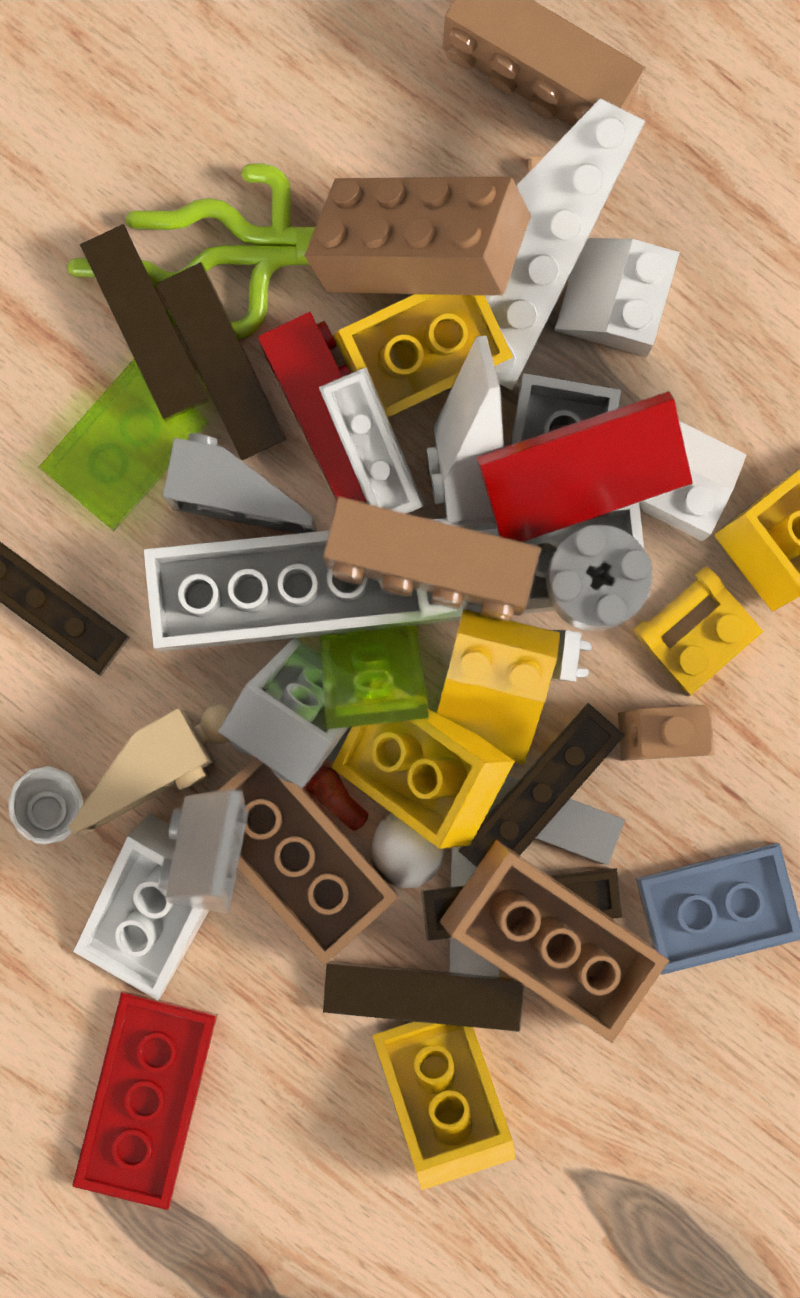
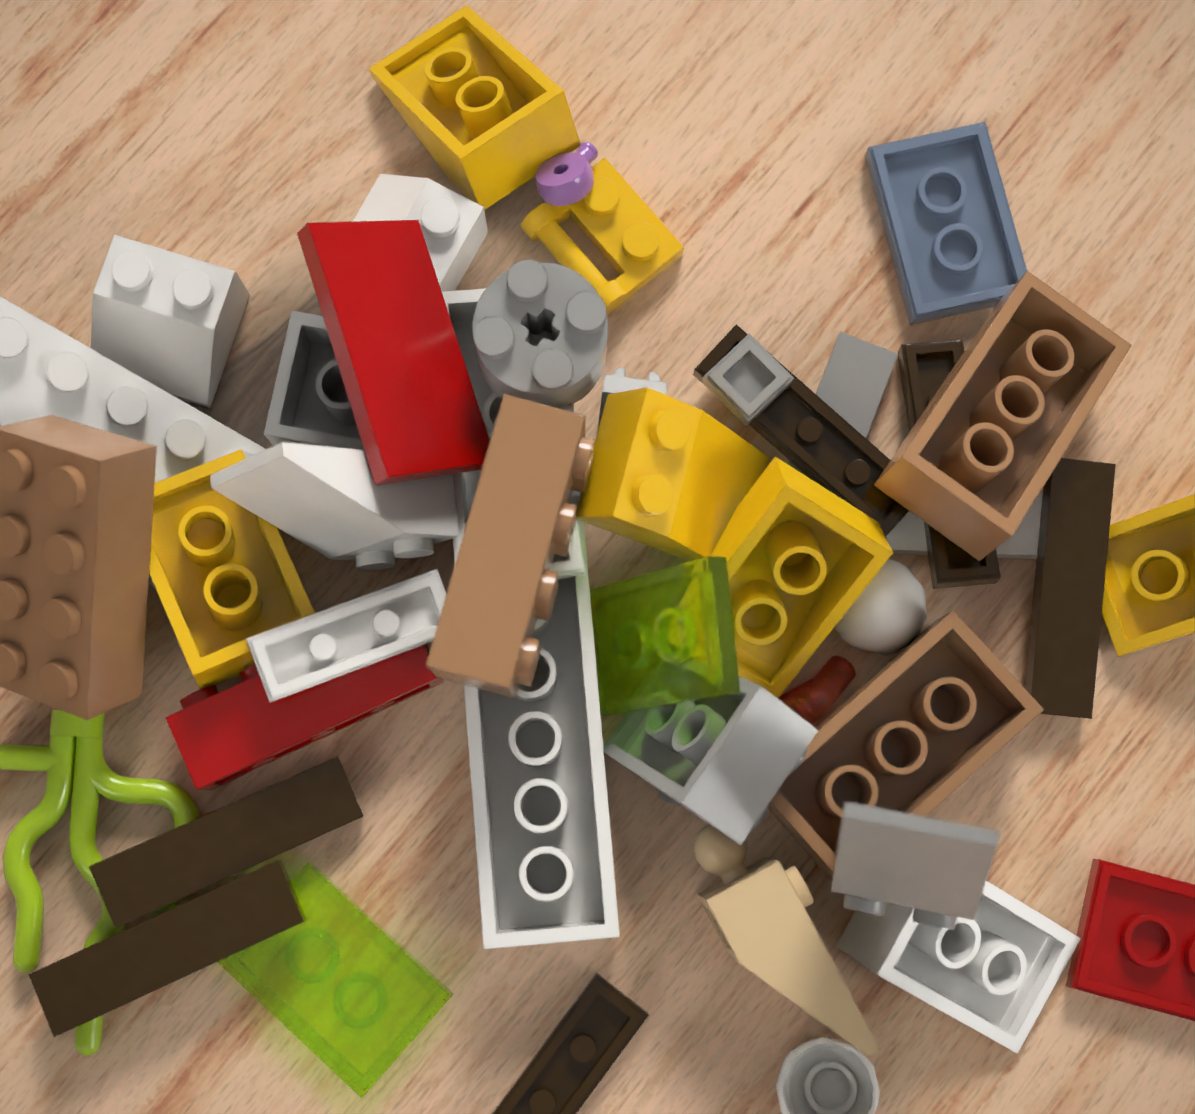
camera: 90 degrees left, 5 degrees down
light grey slope [163,433,316,534] -> none
medium nougat torso [618,705,714,761] -> none
none -> medium lavender piece [535,142,598,206]
none -> light grey tile [702,334,794,427]

